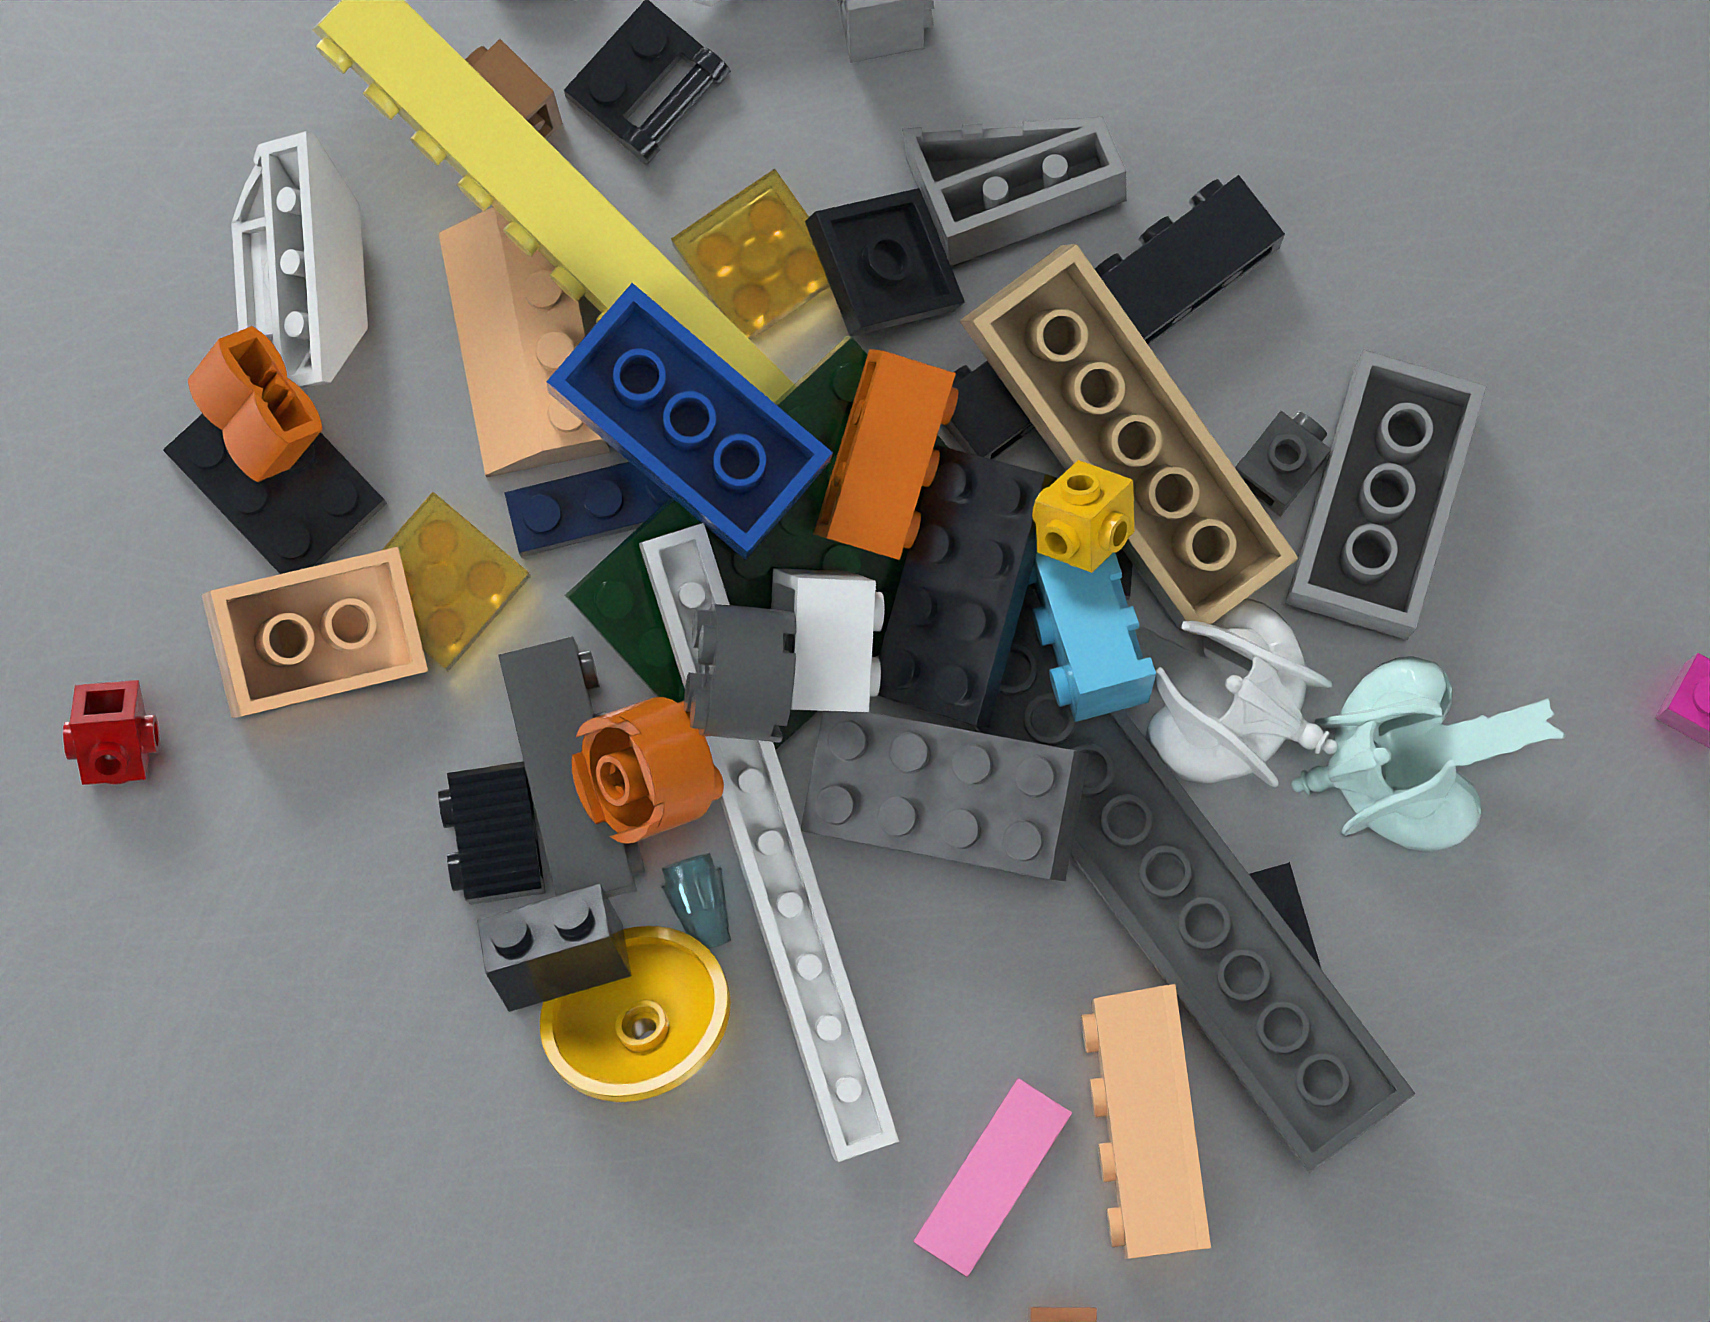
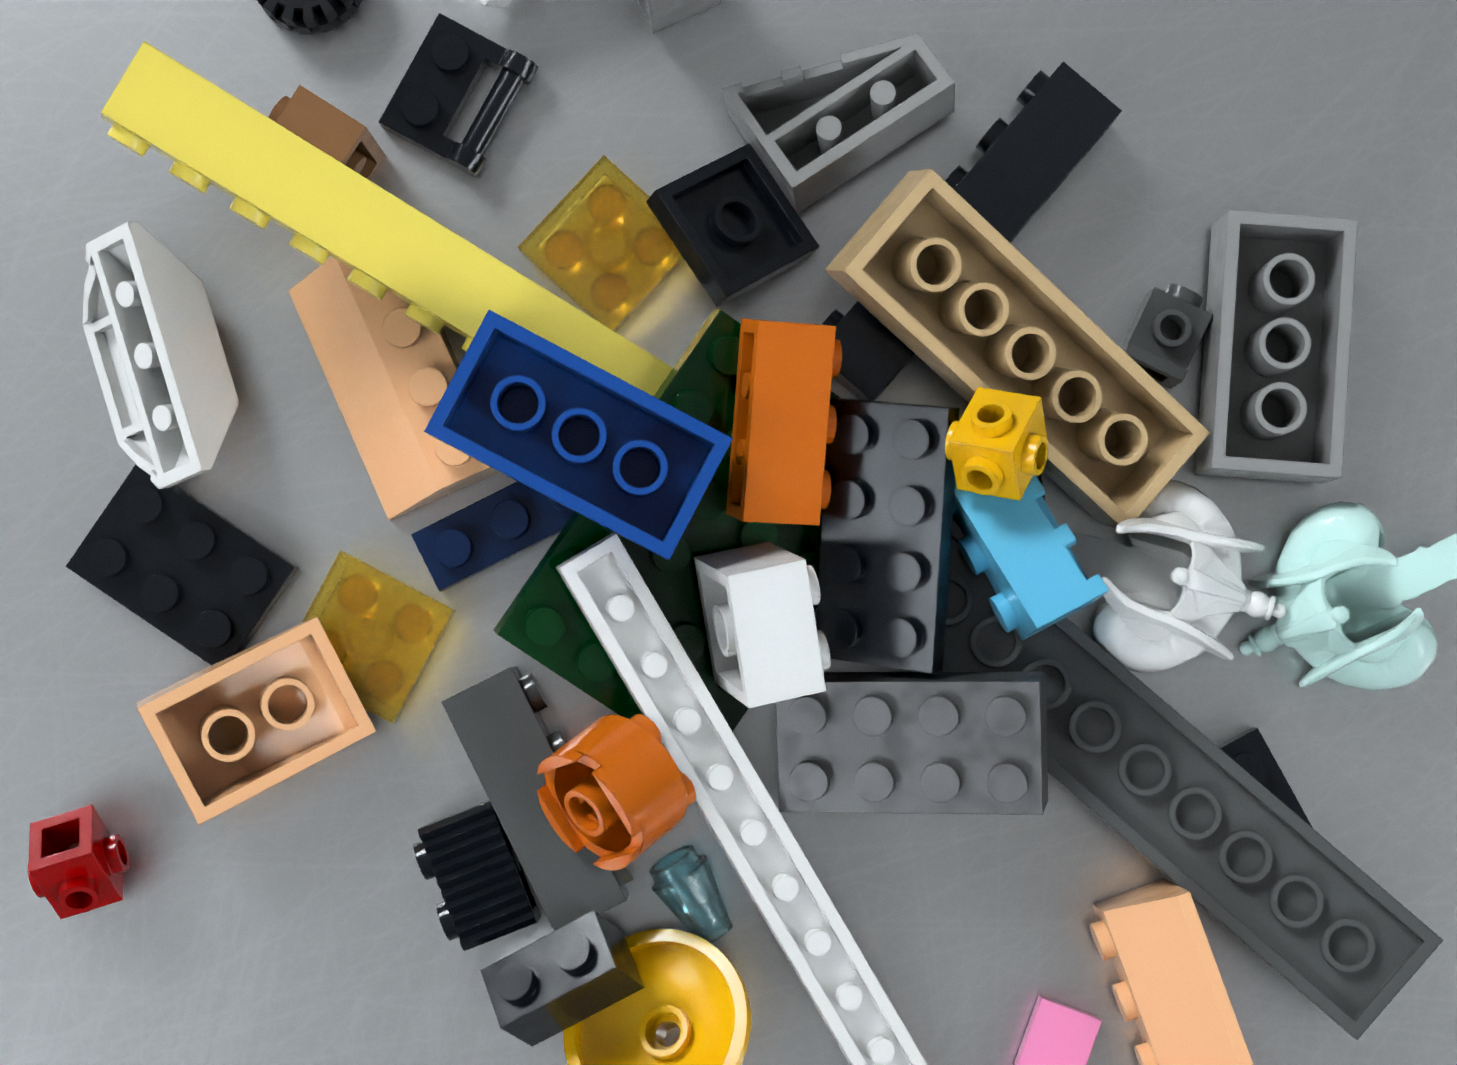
camera: 15 degrees left, 5 degrees up
orange brick [188,326,322,482] -> none
dark grey brick [684,604,796,742] -> none

